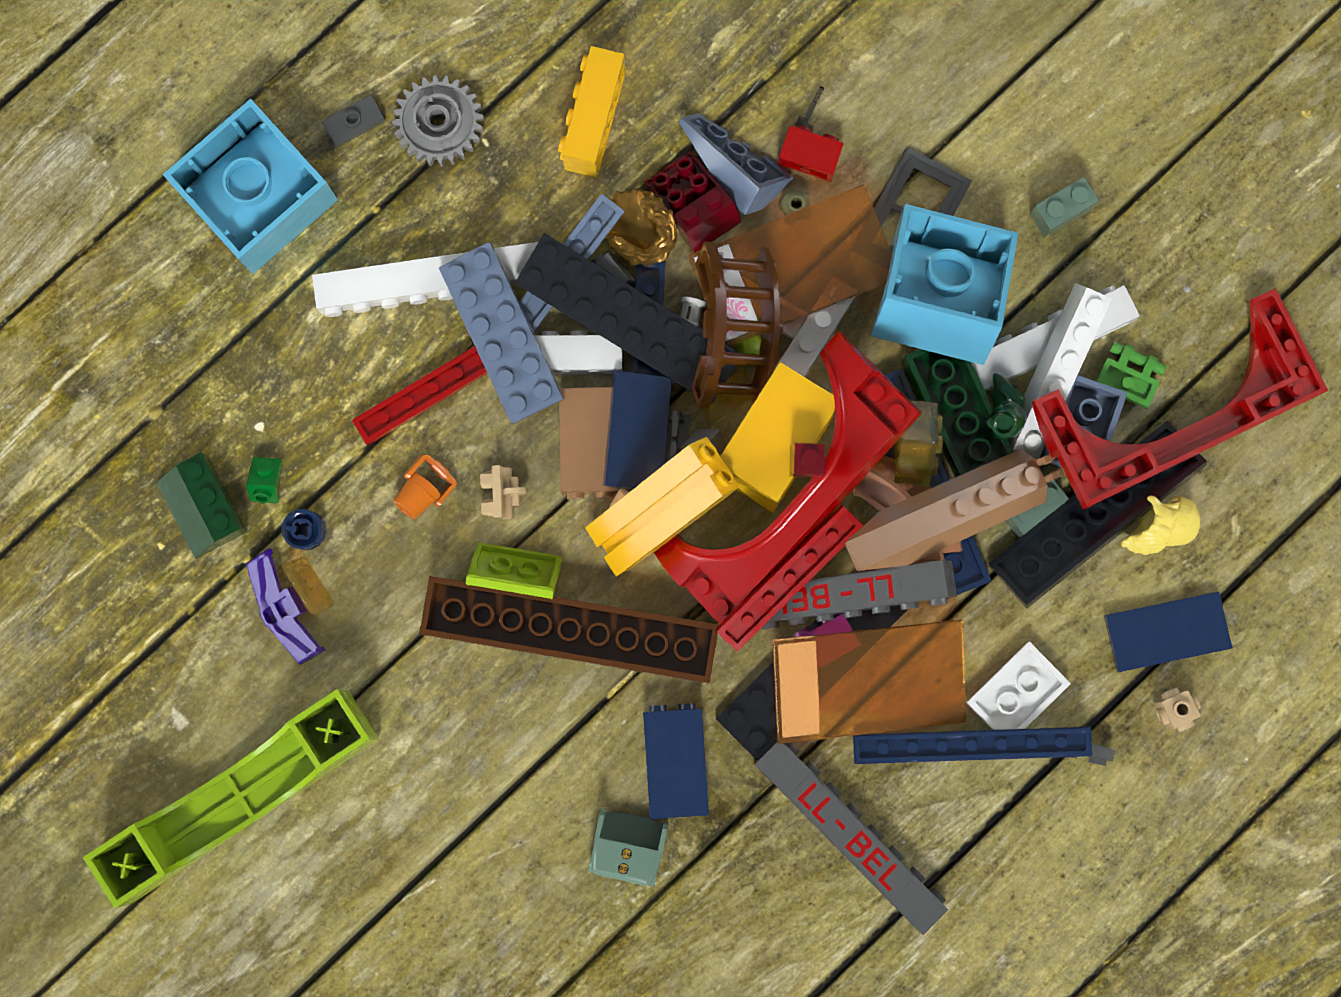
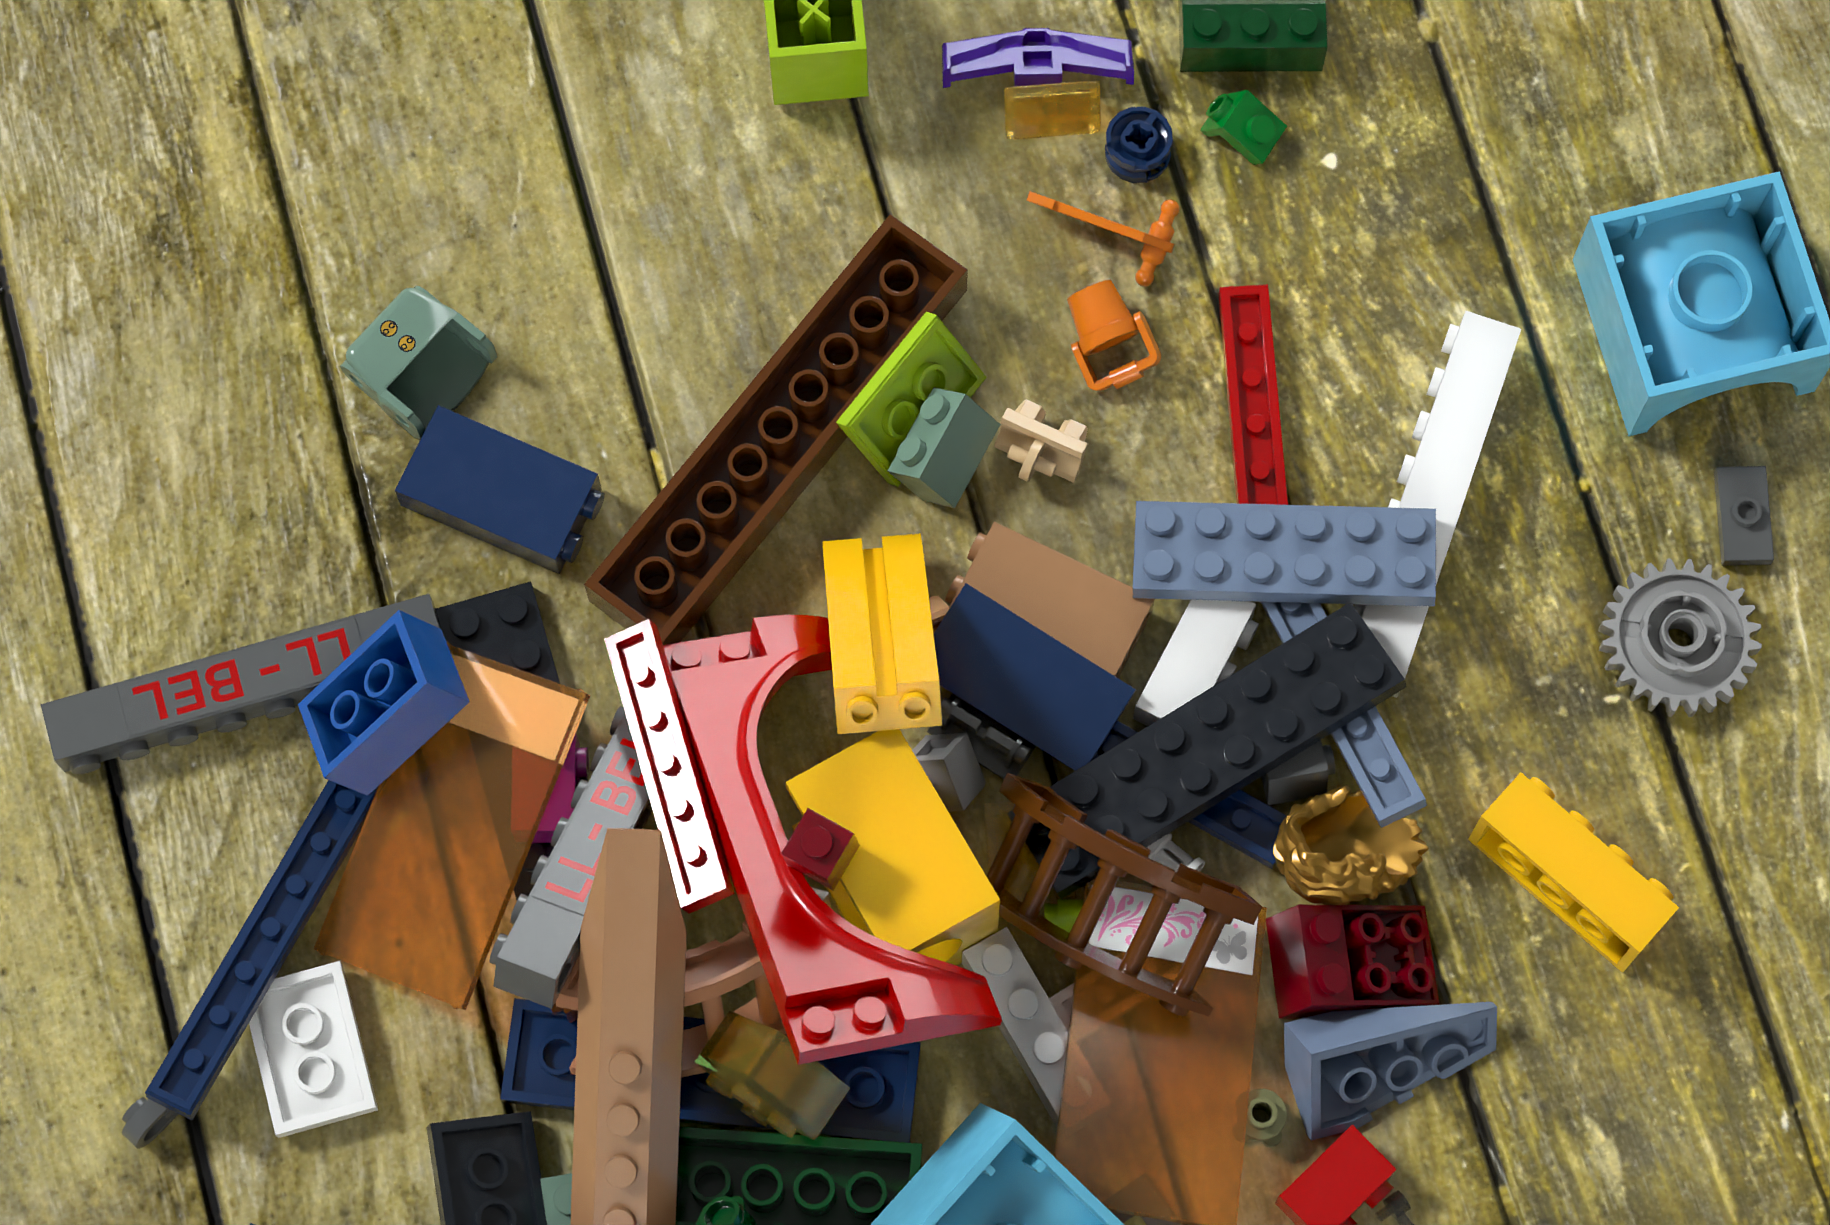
camera: 115 degrees right, 10 degrees down
none -> blue brick [298,610,470,796]
none -> sand green brick [888,387,1001,508]
none -> orange piece [1027,191,1180,287]

